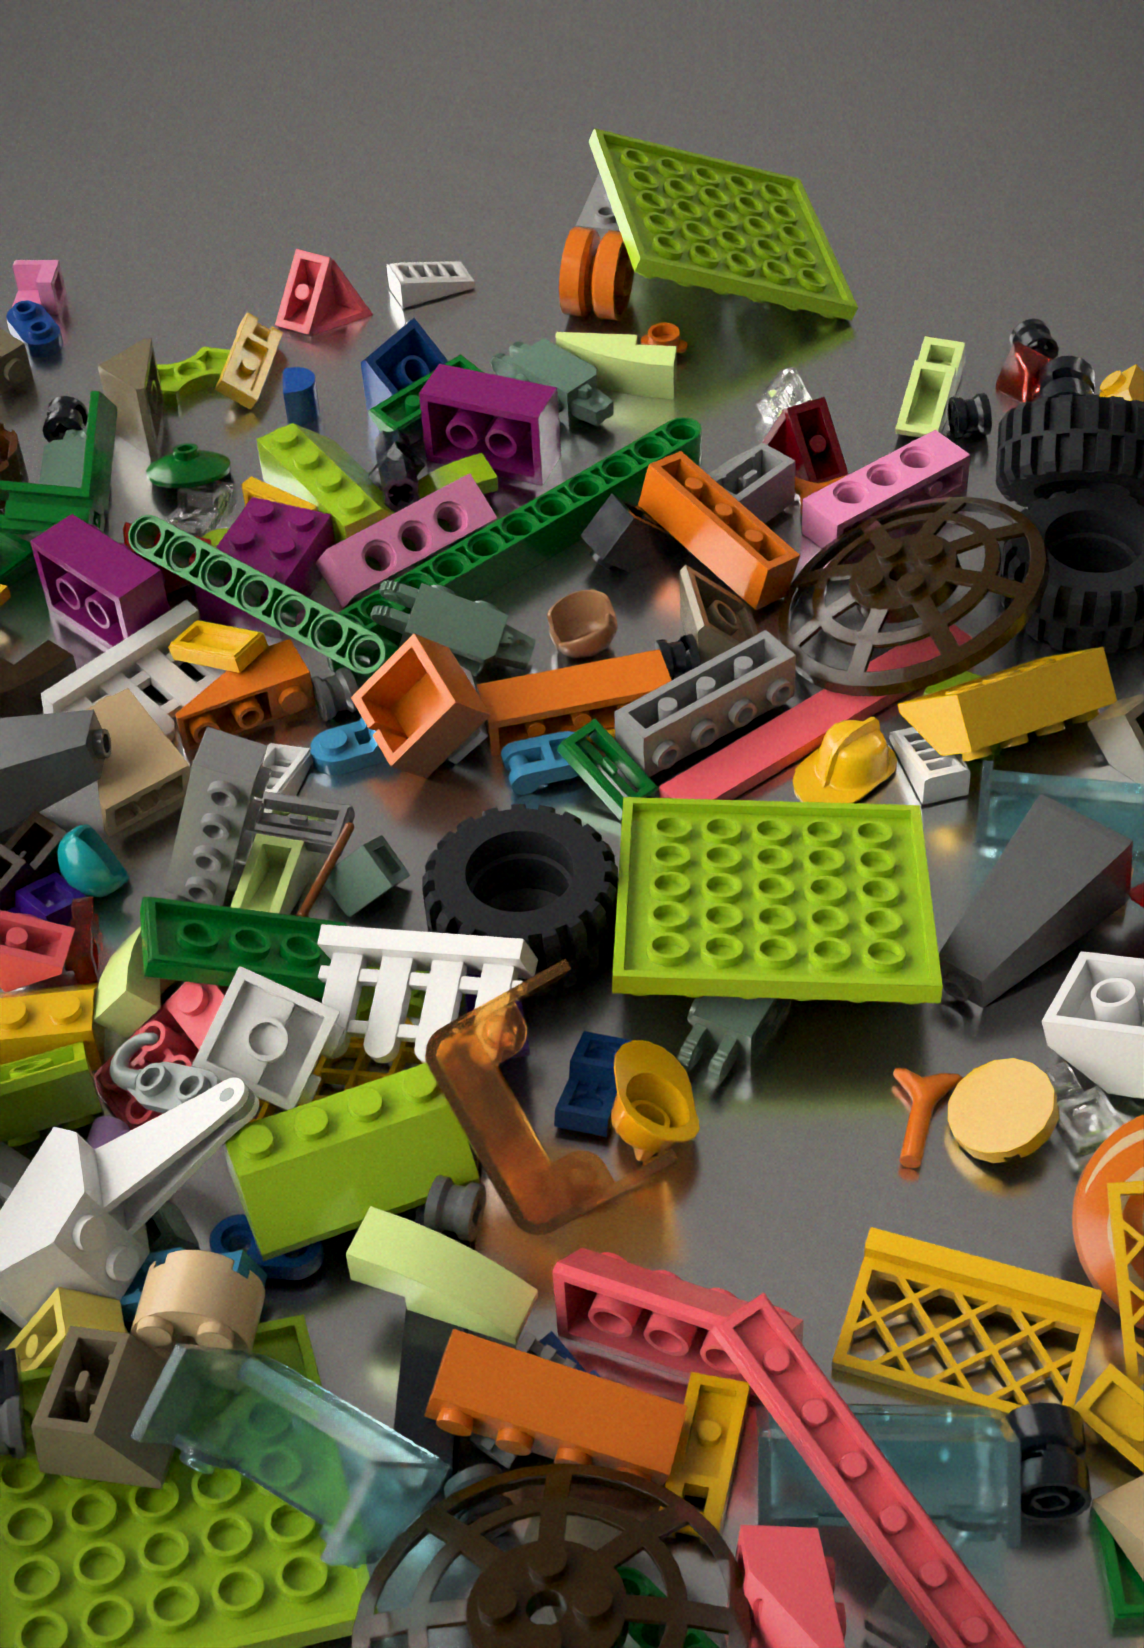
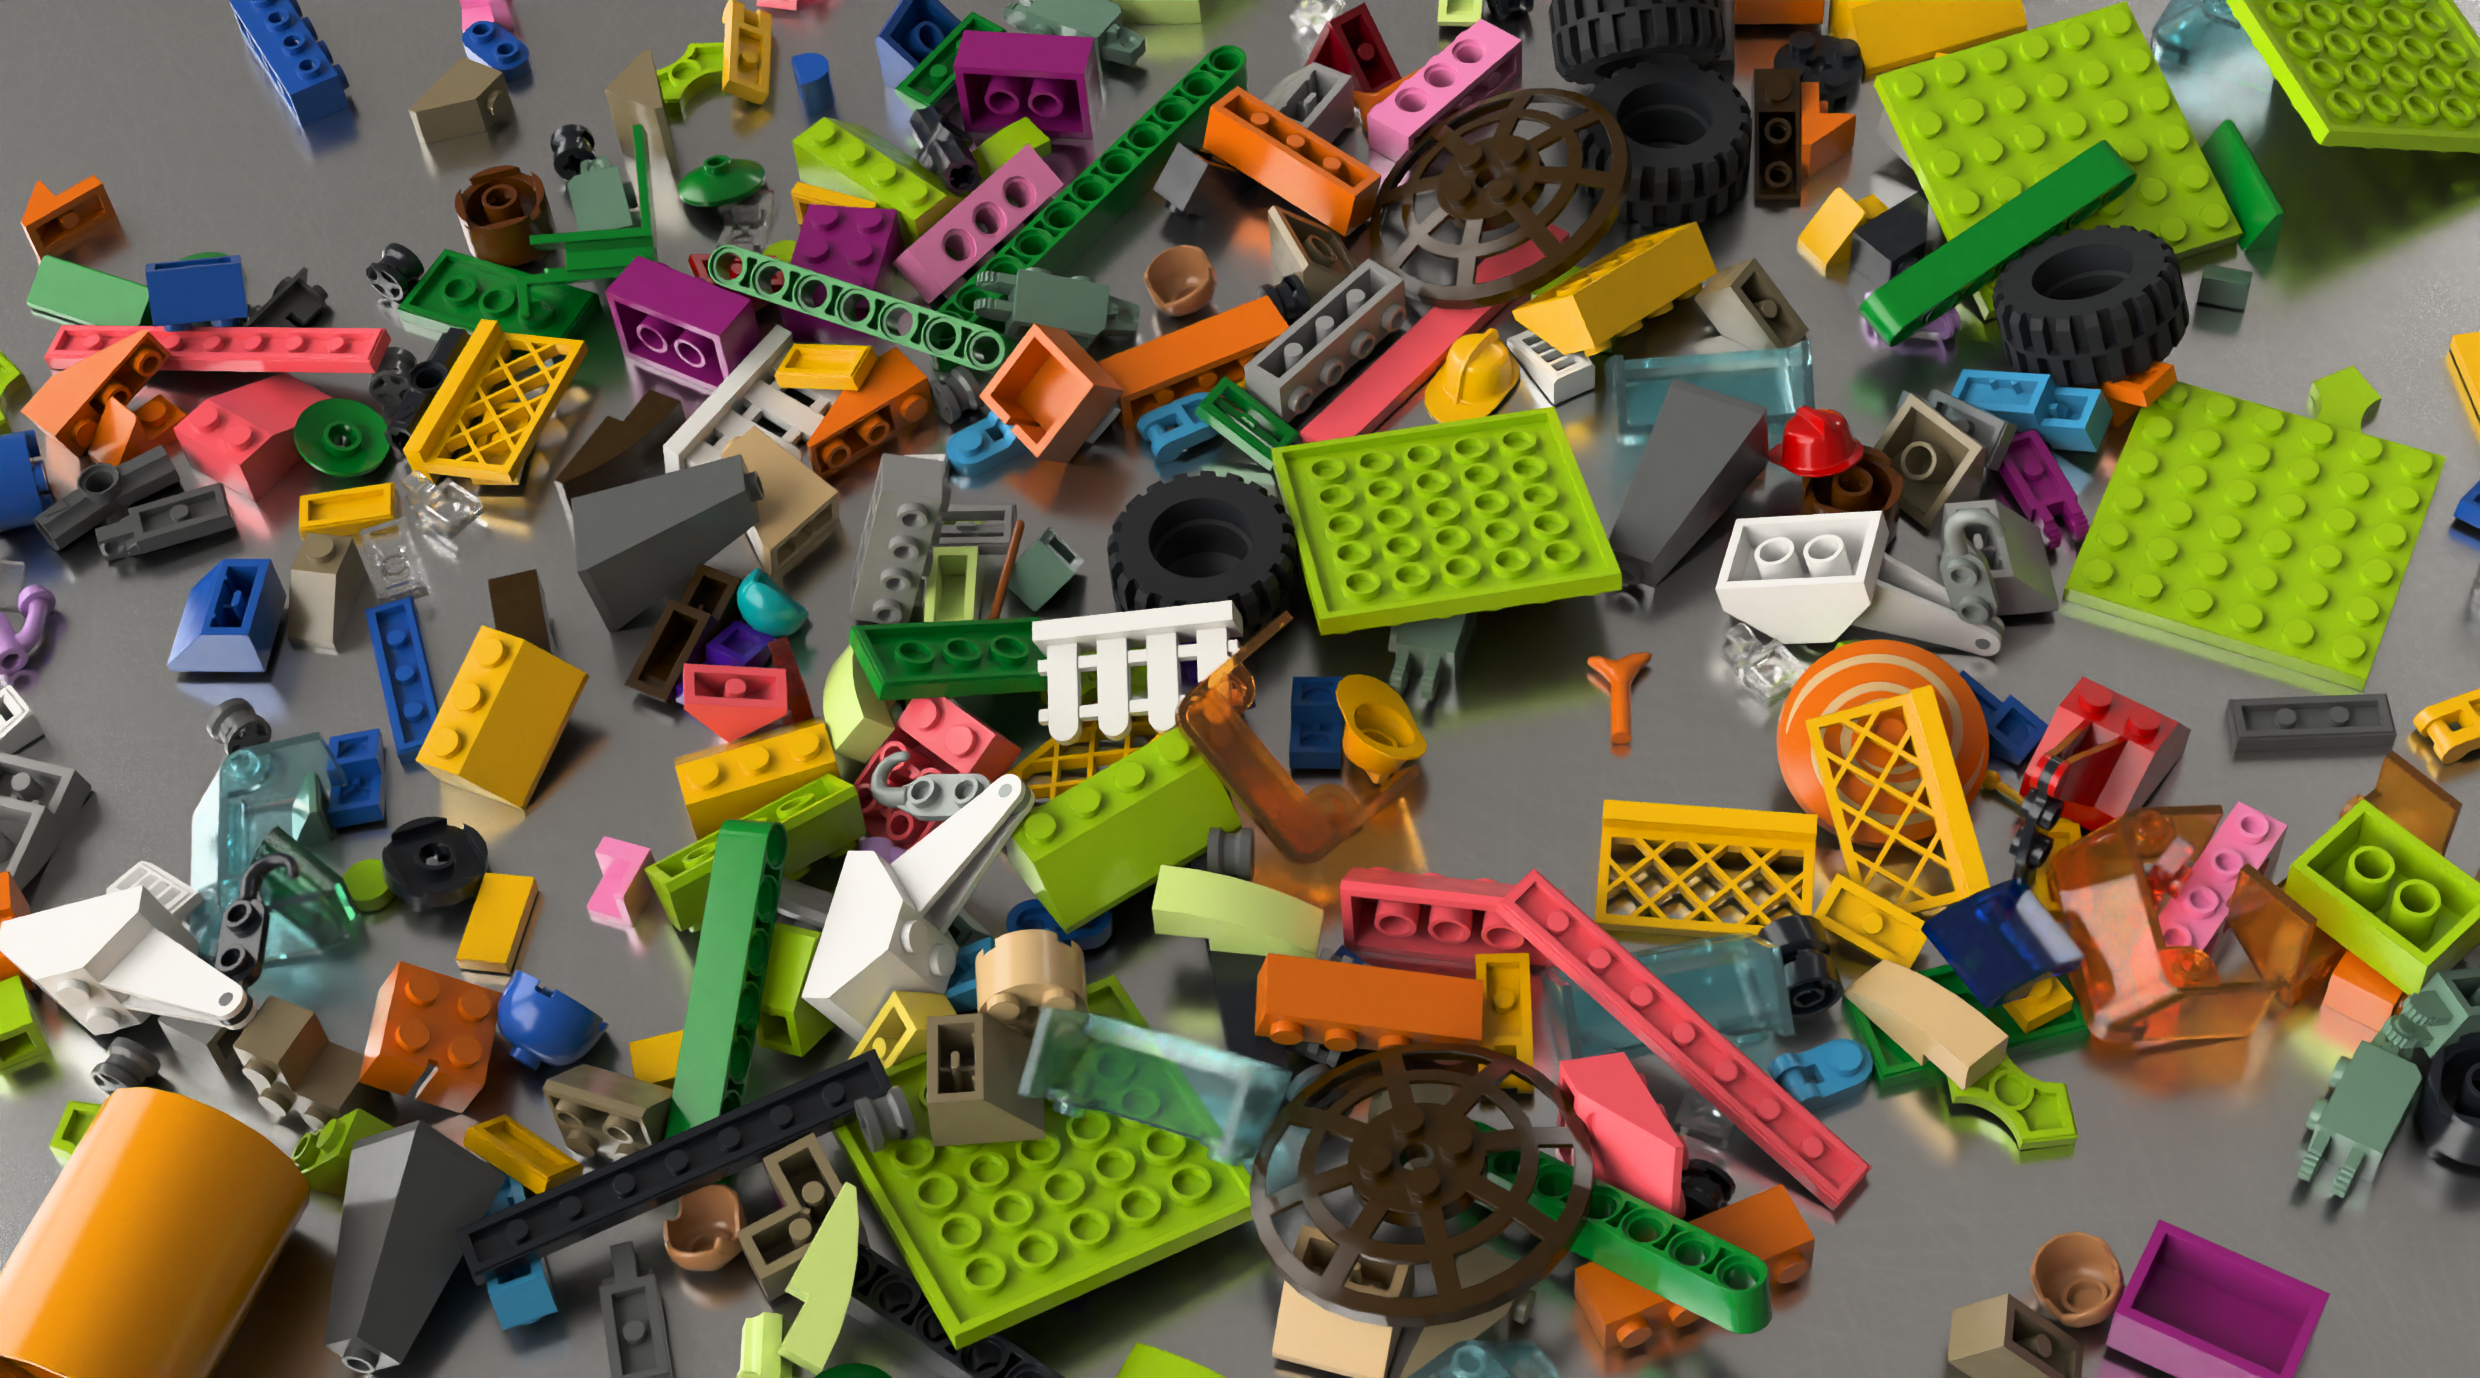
camera: 10 degrees left, 5 degrees up
white plate [191,966,345,1111] -> none
yellow tile [947,1058,1059,1163] -> none
none -> dark azure plate [1767,1038,1873,1113]

